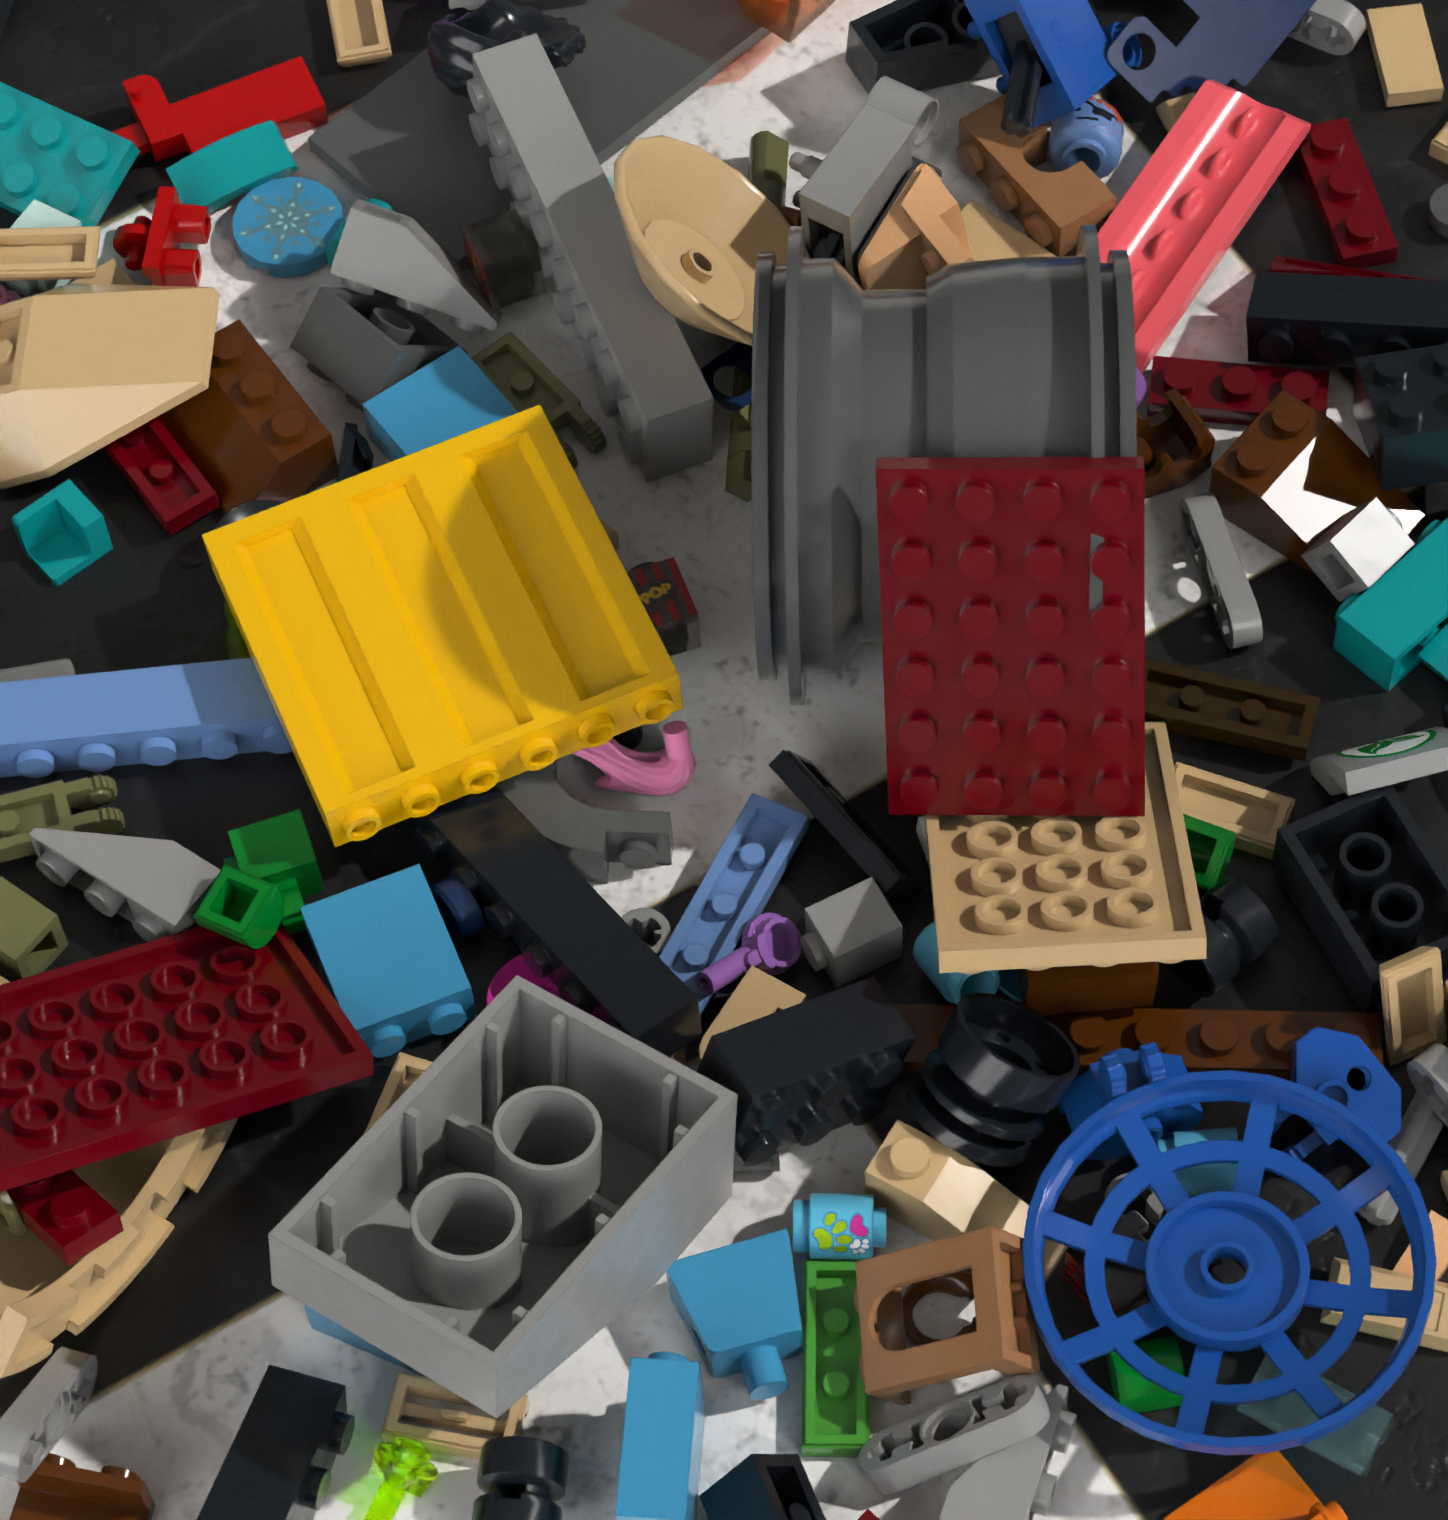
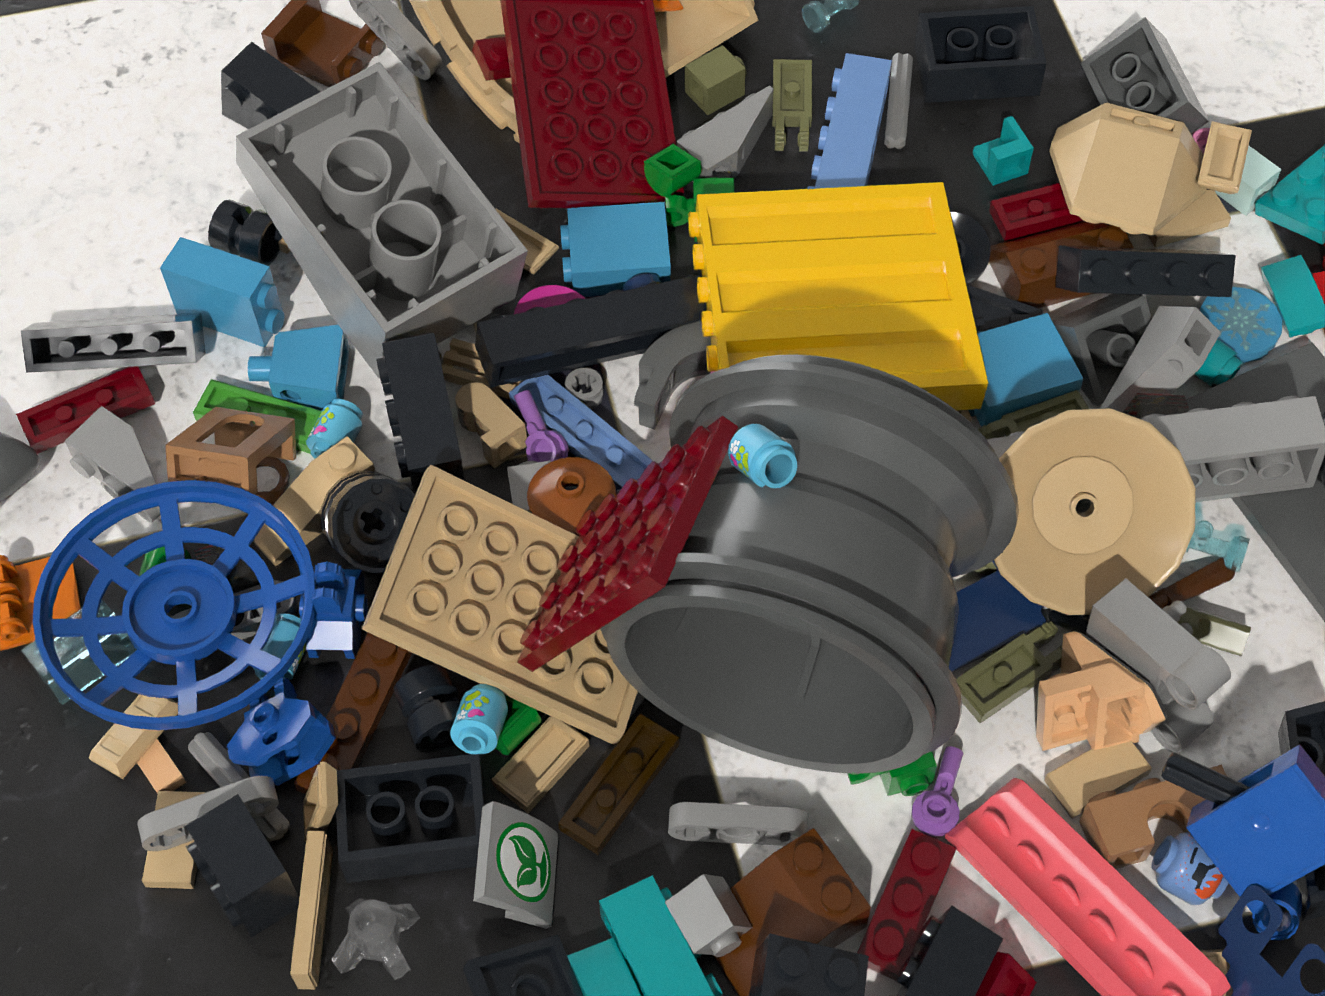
camera: 105 degrees right, 0 degrees up
red hips [113,186,211,287] -> none
light grey beam [858,1374,1052,1494] -> none
reddish brown hand [1137,388,1215,499] -> none
none -> medium azure brick [450,684,508,755]
none -> dark orange dish [527,457,616,535]
none -> medium azure brick [728,424,797,488]
none -> black brick [1055,245,1236,297]

